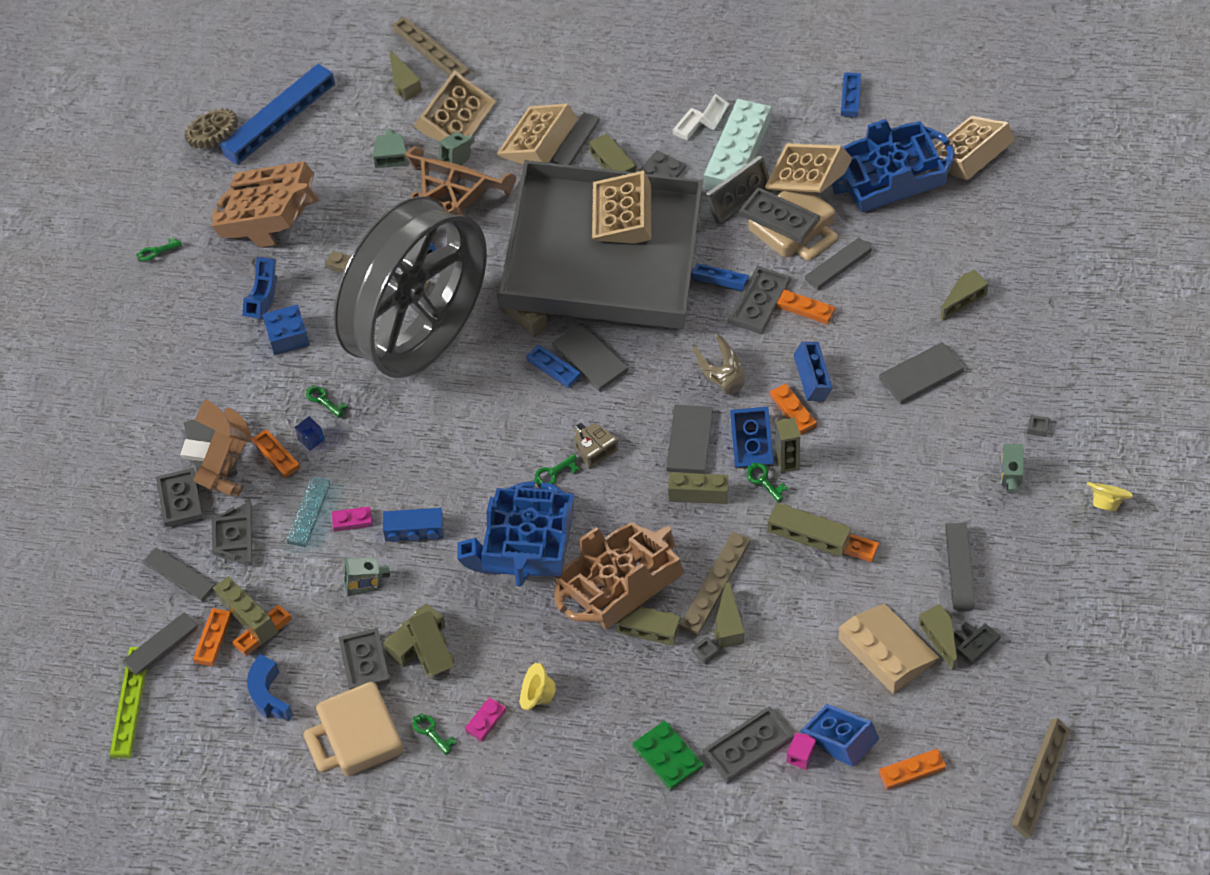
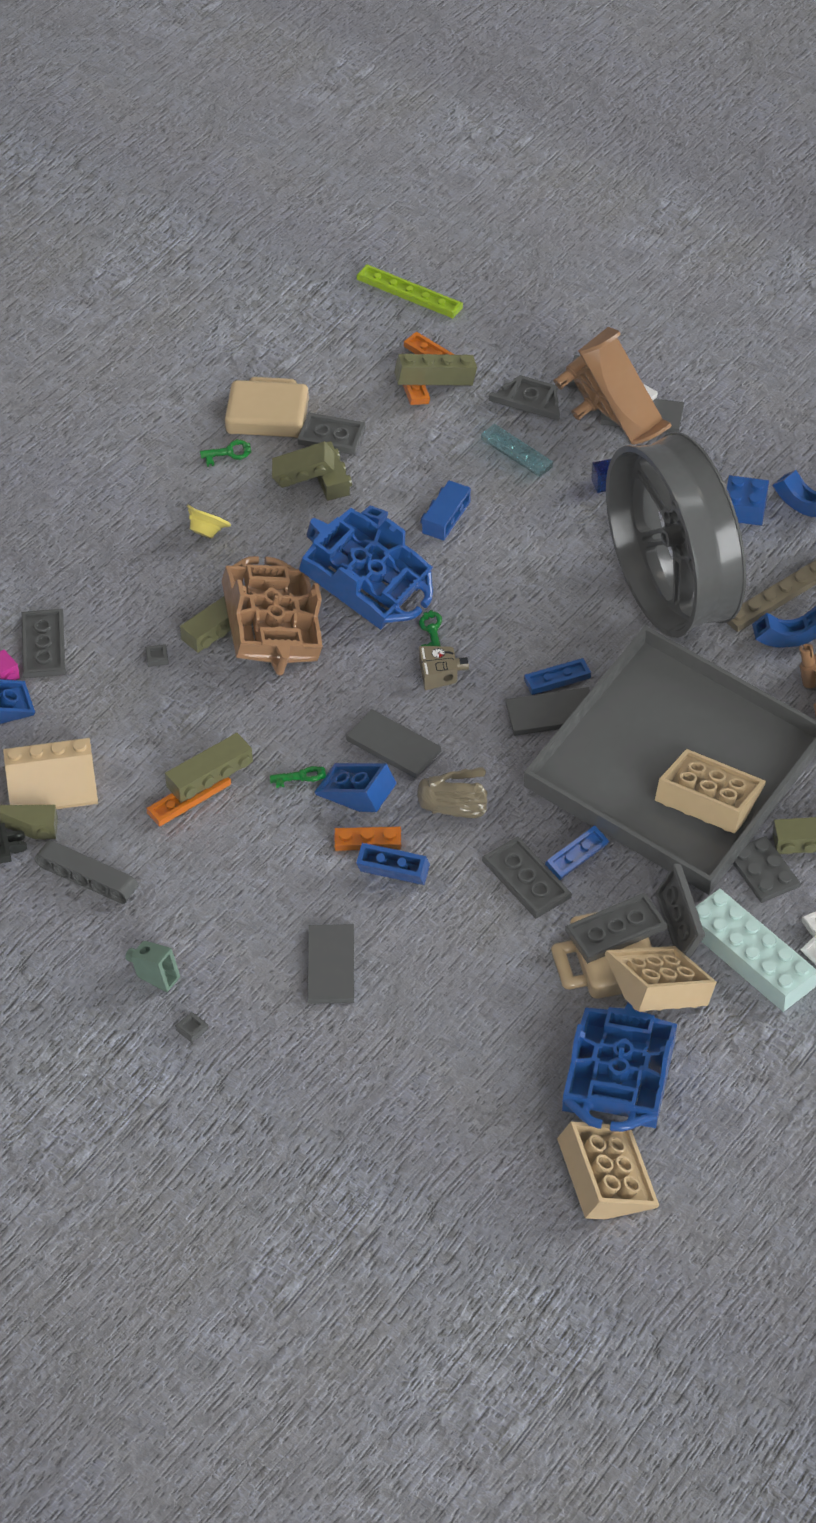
camera: 115 degrees right, 5 degrees down
dark grey tile [123,612,198,676] -> none
dark grey tile [143,547,215,602] -> none
blue arch [247,654,293,721] -> none
orange plate [251,429,300,478] -> none
dark pink plate [332,506,373,532] -> none
sand green torso [344,557,390,596] -> none
dark pink plate [465,697,506,741] -> none
green plate [632,720,703,791] -> none
olive brick [668,472,729,504] -> none
dark tan plate [680,532,750,636] -> none
olive slope [713,582,745,648] -> none
olive brick [776,418,800,473] -> none
orange plate [777,290,835,325] -> none
dark grey tile [805,237,872,290] -> none
blue plate [841,72,861,117] -> none
olive slope [940,269,988,320] -> none
light yellow hat [1087,481,1133,511] -> none

